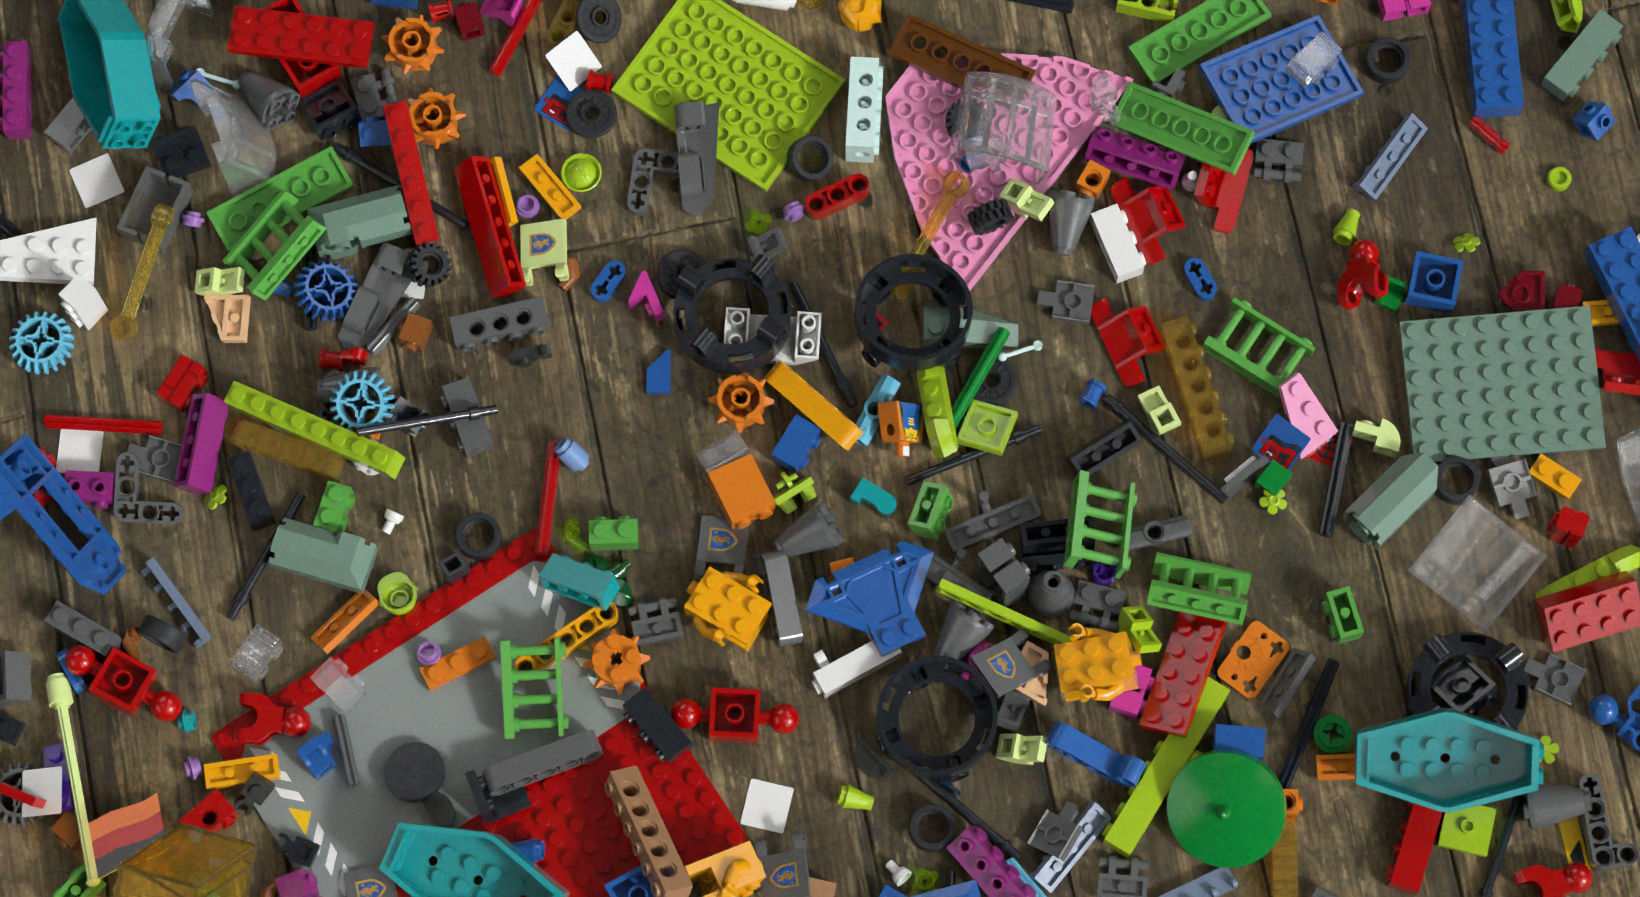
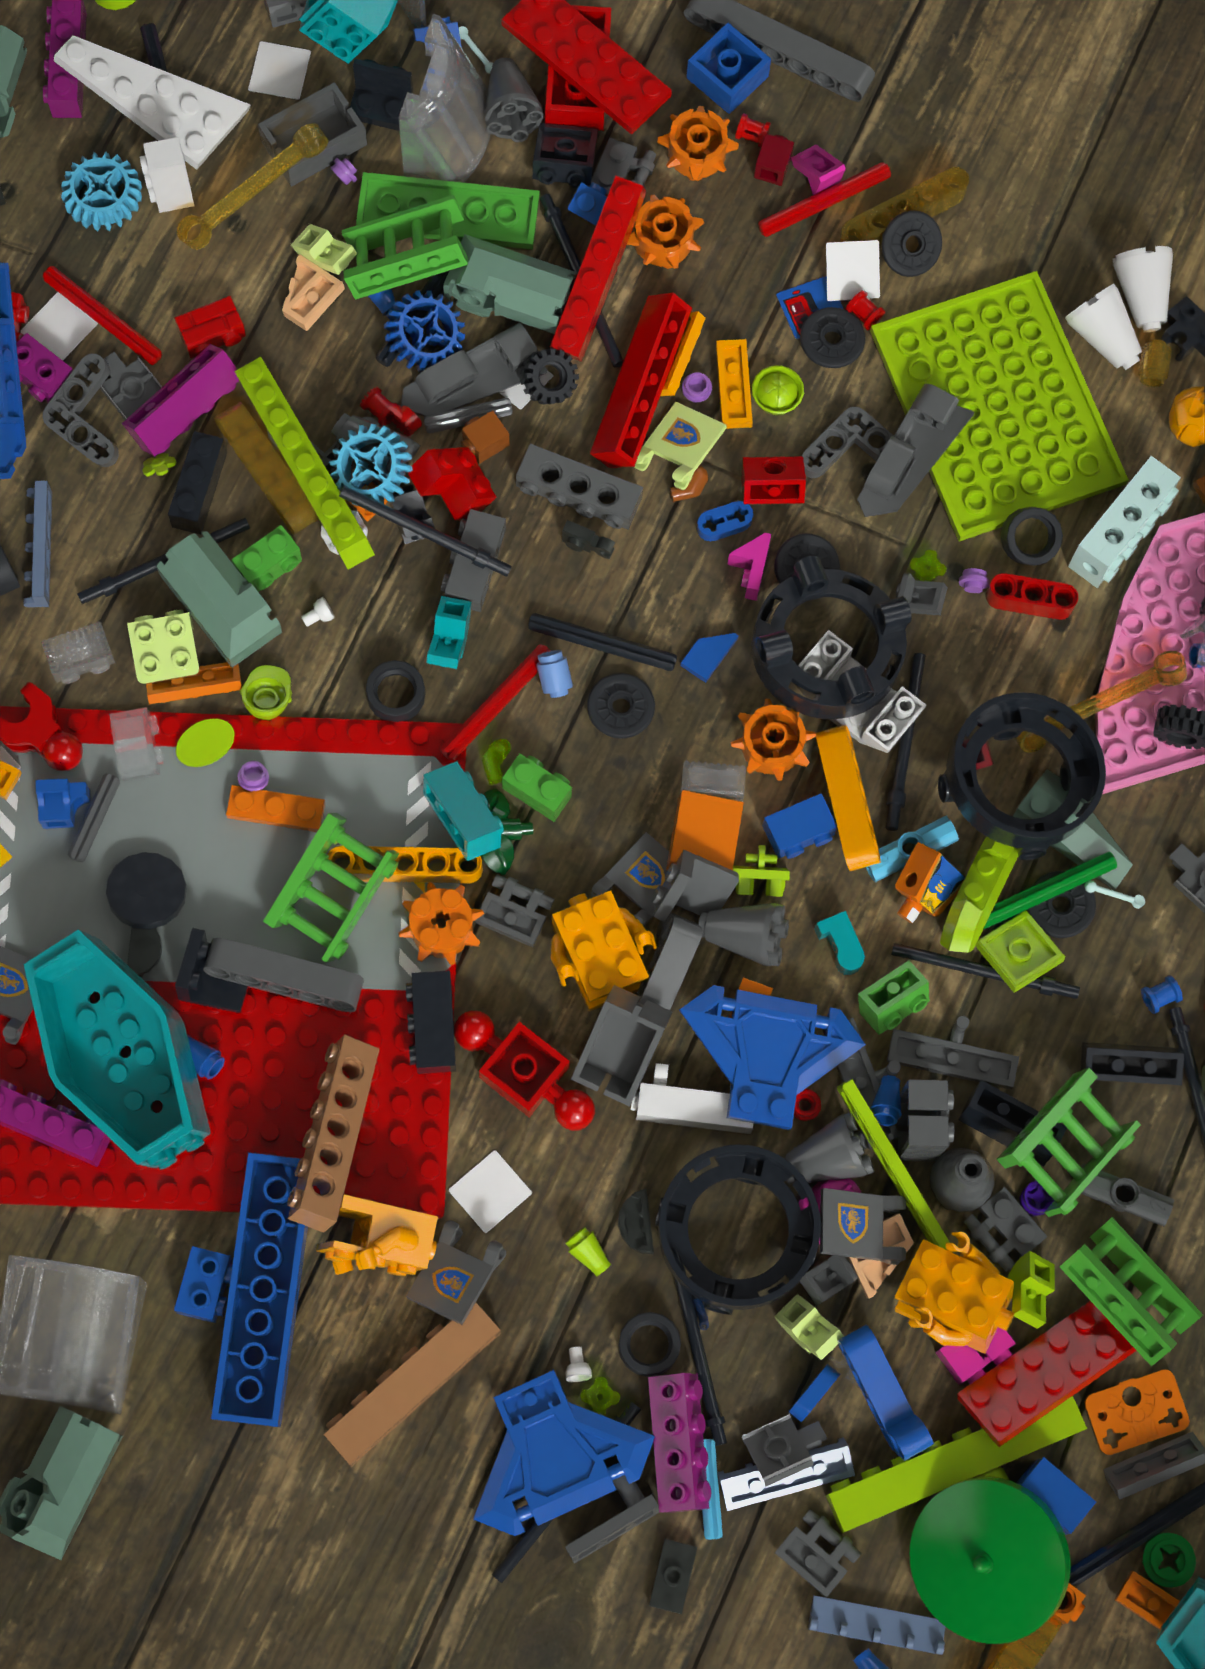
camera: 30 degrees right, 0 degrees up
black brick [438,551,471,584] -> none
black plate [1018,553,1092,573] -> none
none -> yellowish green bracket [127,610,199,684]
none -> lime sticker [176,719,235,767]
none -> red brick [407,447,497,520]
none -> teal brick [427,596,472,669]
none -> black axle [528,613,677,671]
none -> dark grey piece [571,985,673,1107]
none -> black wheel [587,673,655,739]
none -> dark grey bracket [652,850,739,922]
none -> red brick [741,456,806,504]
none -> blue beam [789,1364,840,1422]
none -> red plate [794,1089,821,1121]
none -> blue cone [870,1075,902,1126]

